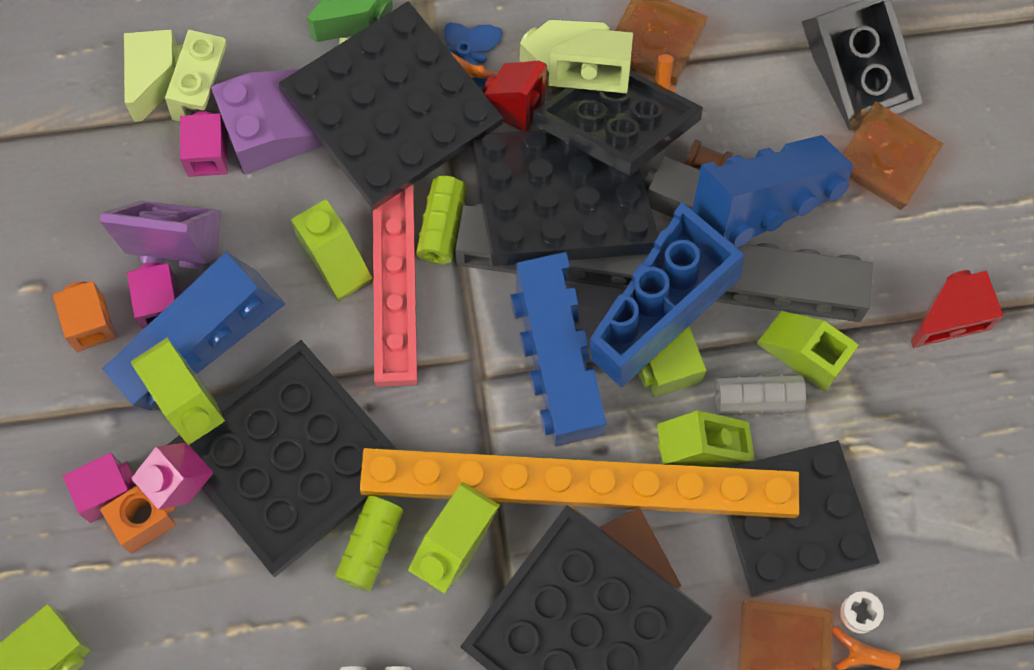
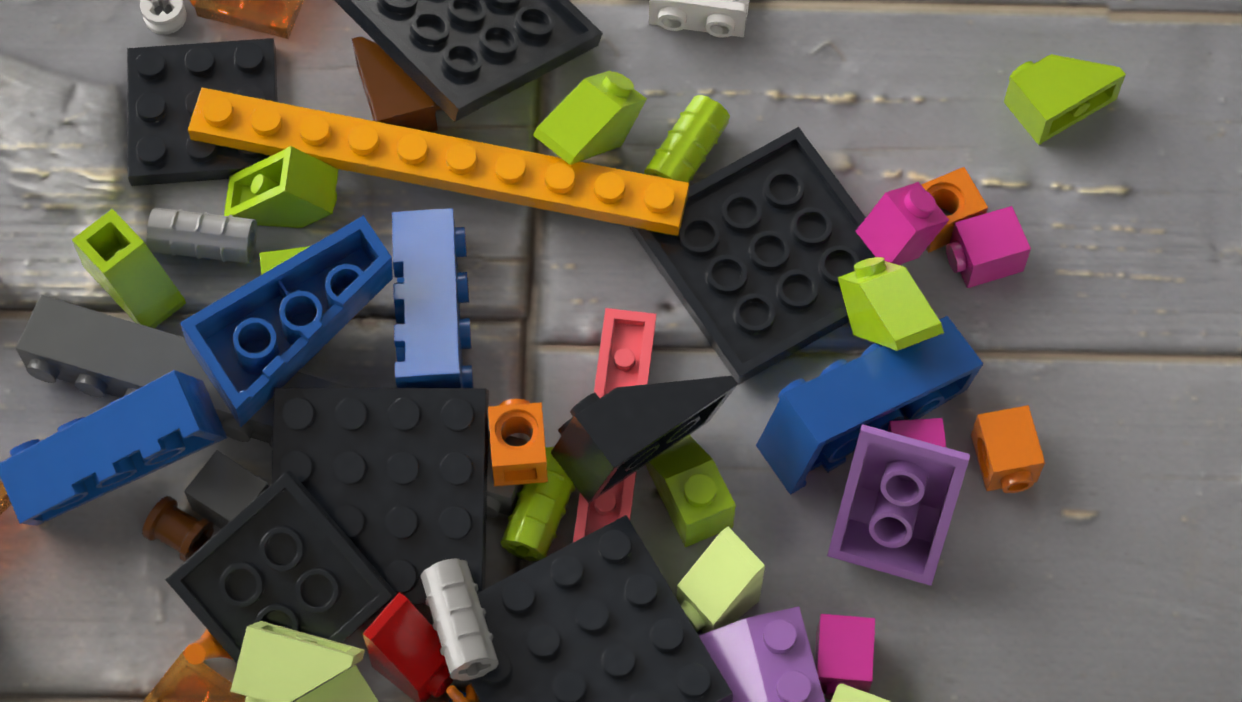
camera: 170 degrees left, 5 degrees down
none -> light grey axle [421,558,499,681]
none -> orange brick [488,399,548,486]
none -> black slope [551,376,738,503]
none -> yellowish green slope [676,526,765,633]

